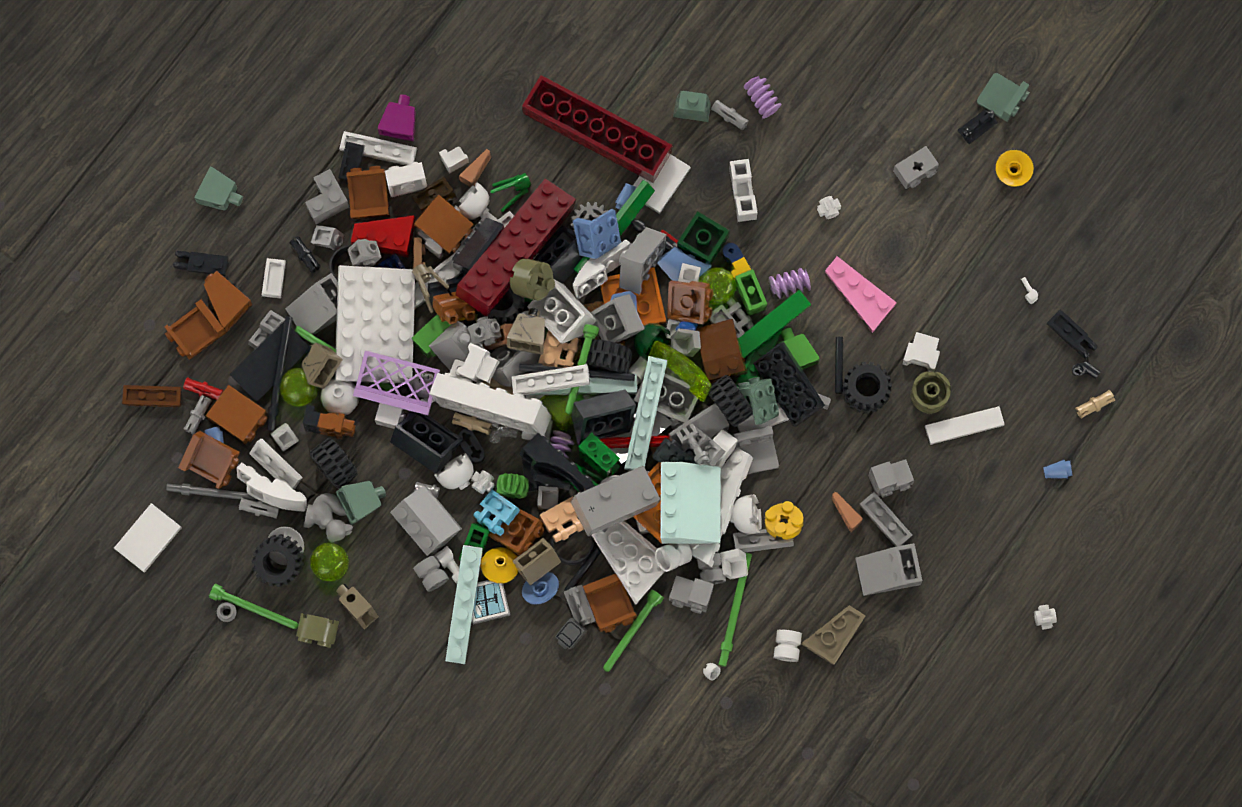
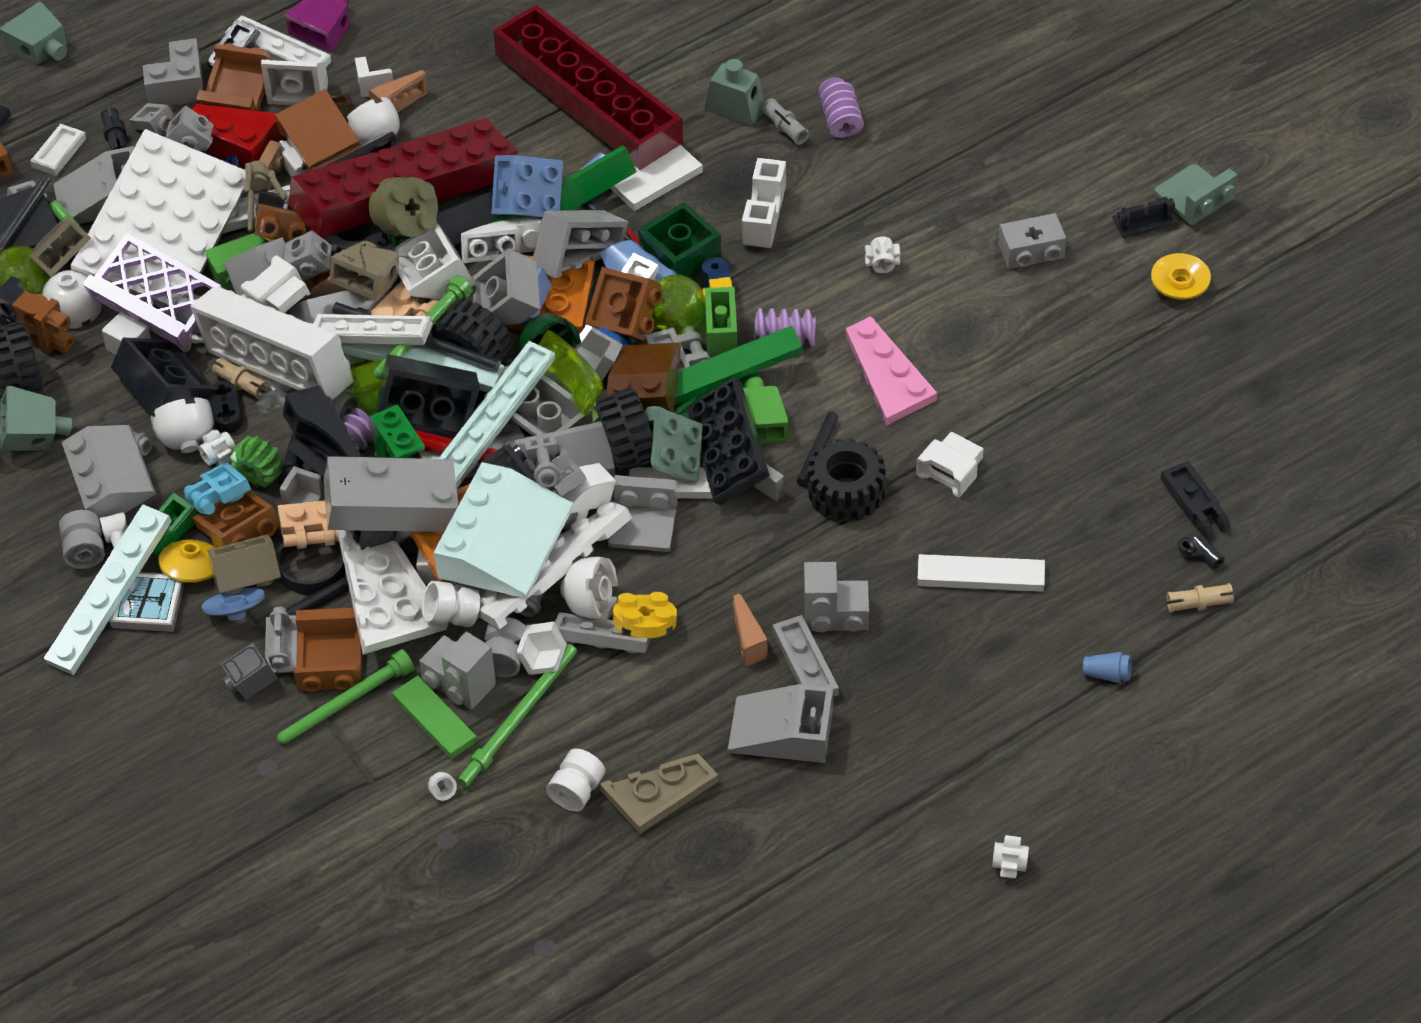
camera: 20 degrees right, 25 degrees down
green plant [490,173,531,212] -> none
olive brick [910,371,951,414] -> none
white hand [1021,277,1038,304] -> none
none -> bright green tile [392,676,477,760]

